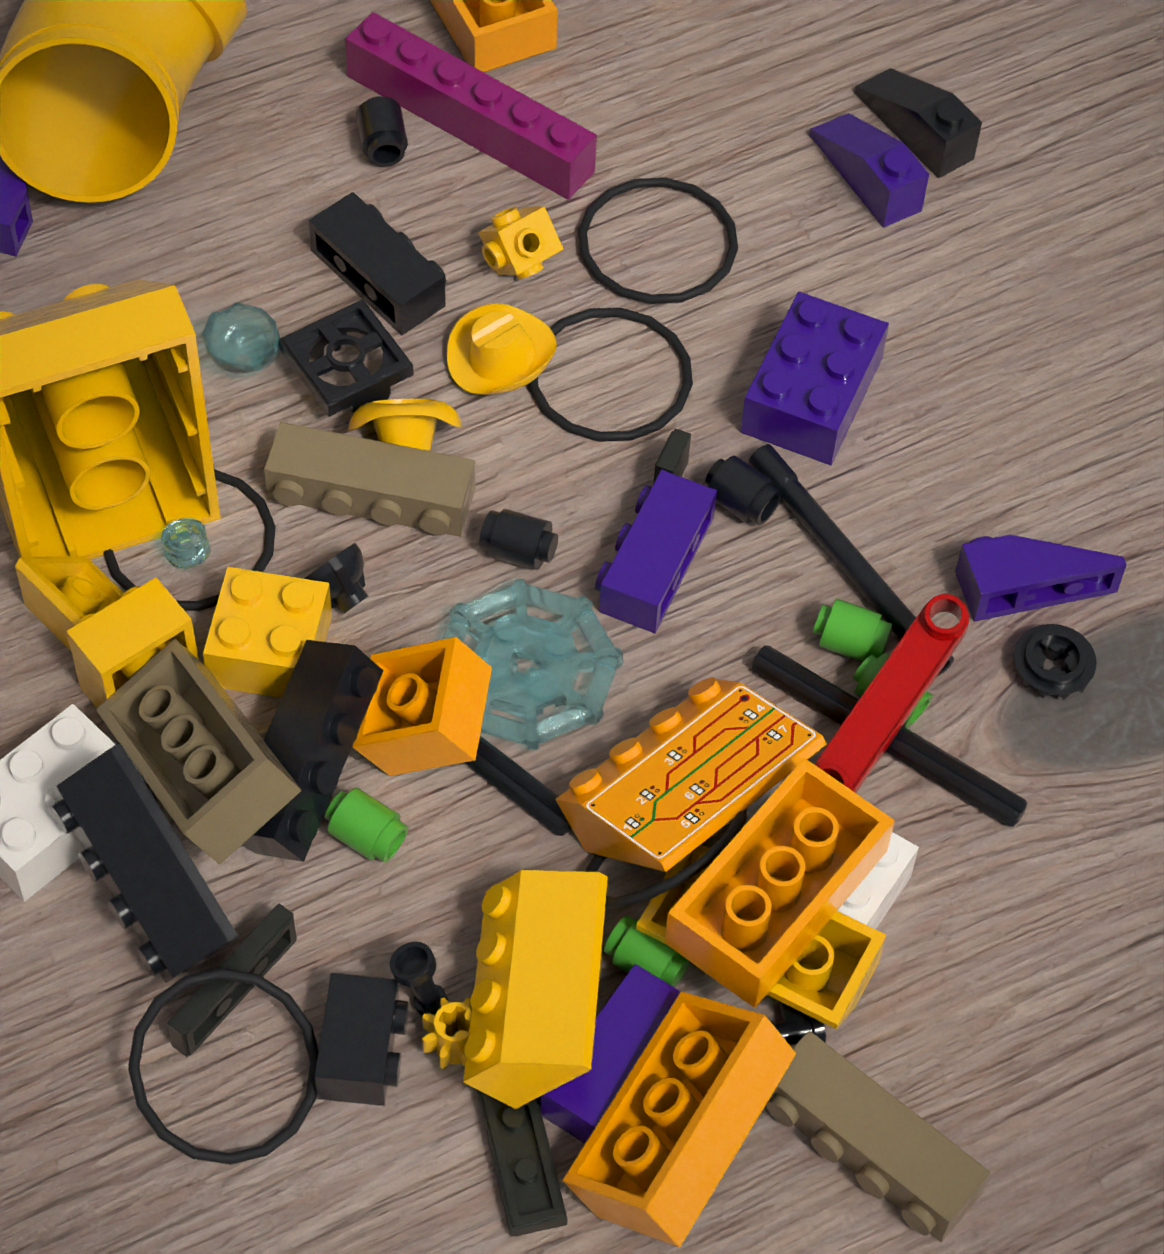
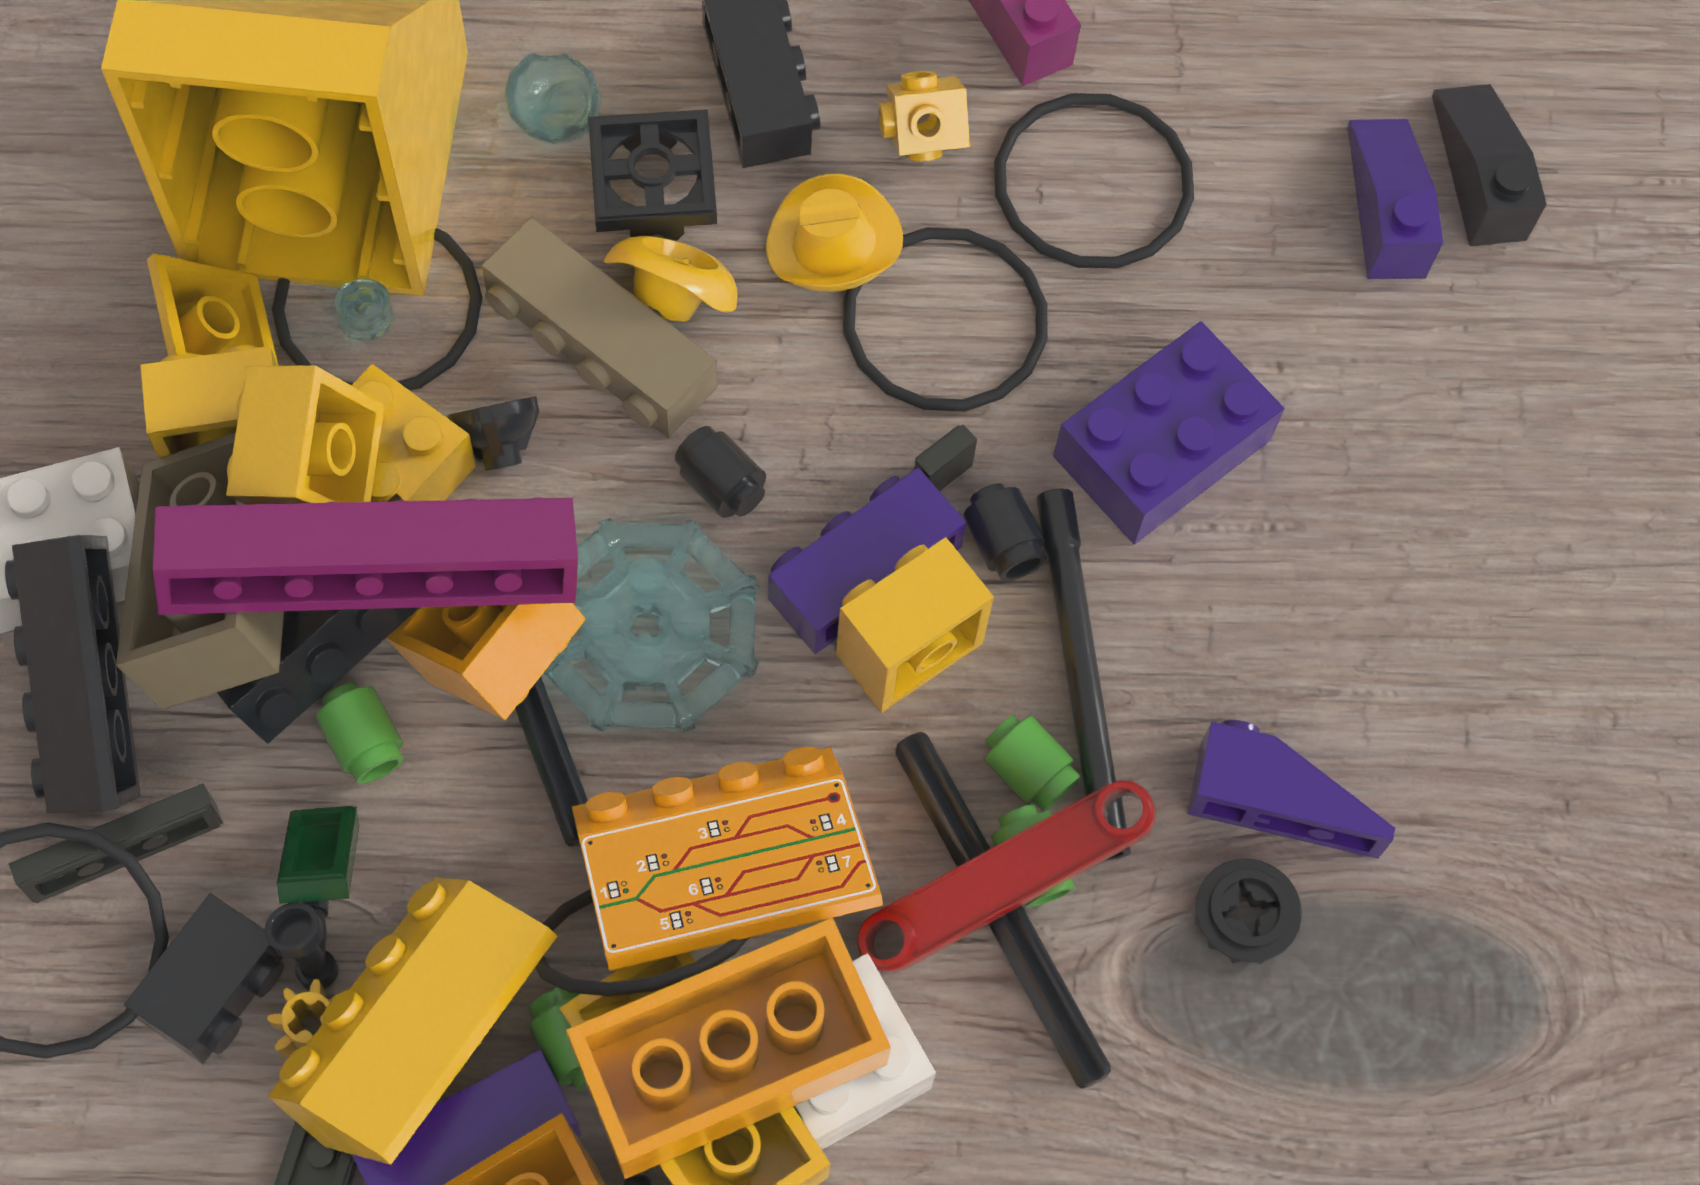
camera: 25 degrees right, 10 degrees up
none -> magenta brick [153,497,578,615]
none -> yellow brick [226,365,385,505]
none -> dark green tile [276,806,359,904]
none -> yellow brick [836,537,994,713]

